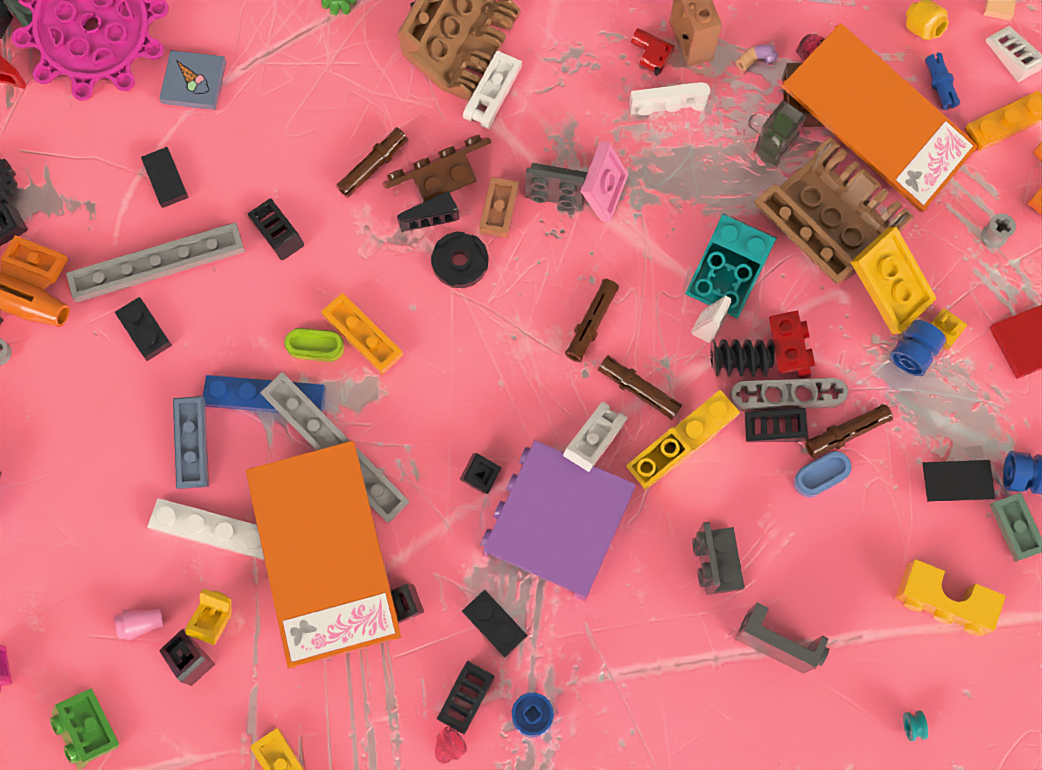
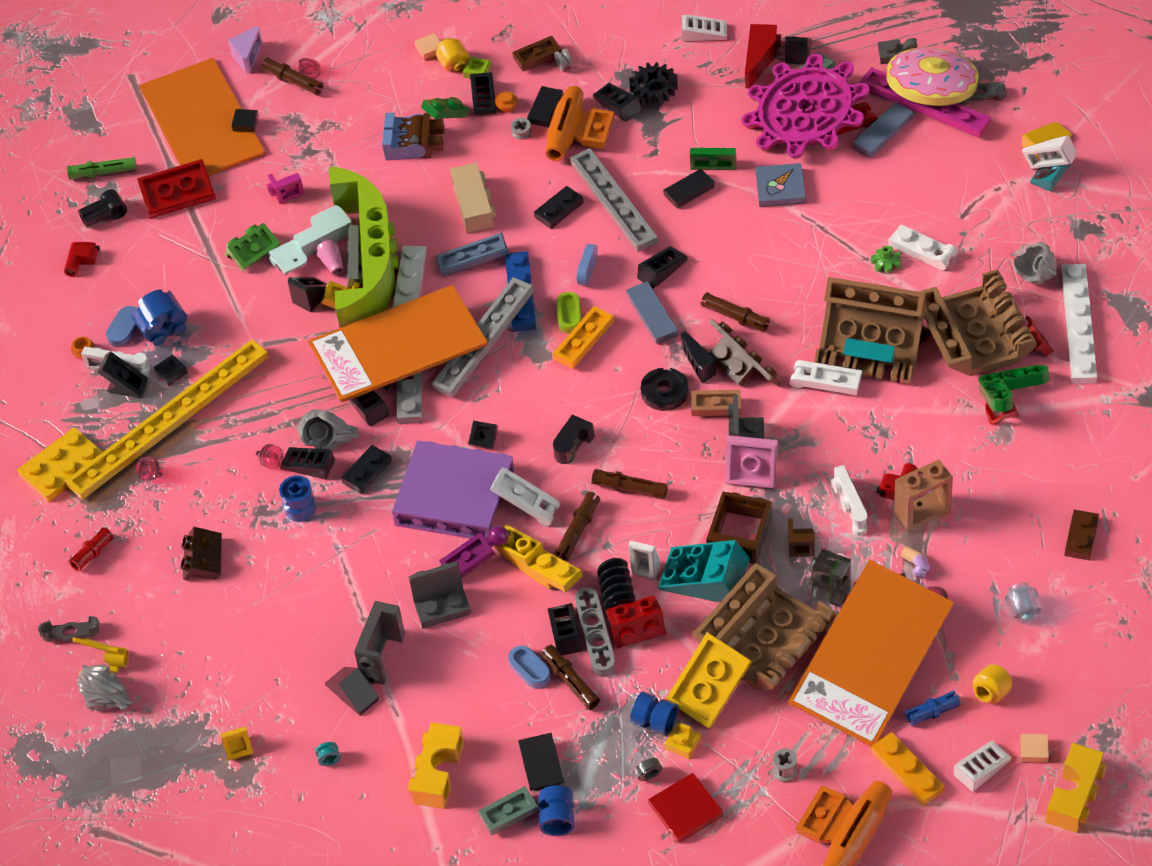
camera: 85 degrees right, 20 degrees down
none -> light aqua piece [269,205,352,275]
none -> light grey hair [296,409,359,451]
none -> black slope [325,667,379,716]
none -> lime slope [329,167,399,328]
none -> light grey plate [347,225,363,288]
none -> light grey plate [397,371,422,424]
none -> magenta plate [439,526,509,578]
none -> tan brick [450,162,497,234]
none -> black leg [553,414,595,464]
none -> medium blue tile [576,243,598,286]
none -> sand blue tile [626,281,678,344]
none -> dark grey tile [634,758,662,781]
none -> green plate [689,147,737,170]
none -> reddish brown window [706,491,772,564]
none -> reddish brown panel [788,518,815,557]
none -> teal slope [843,338,895,363]

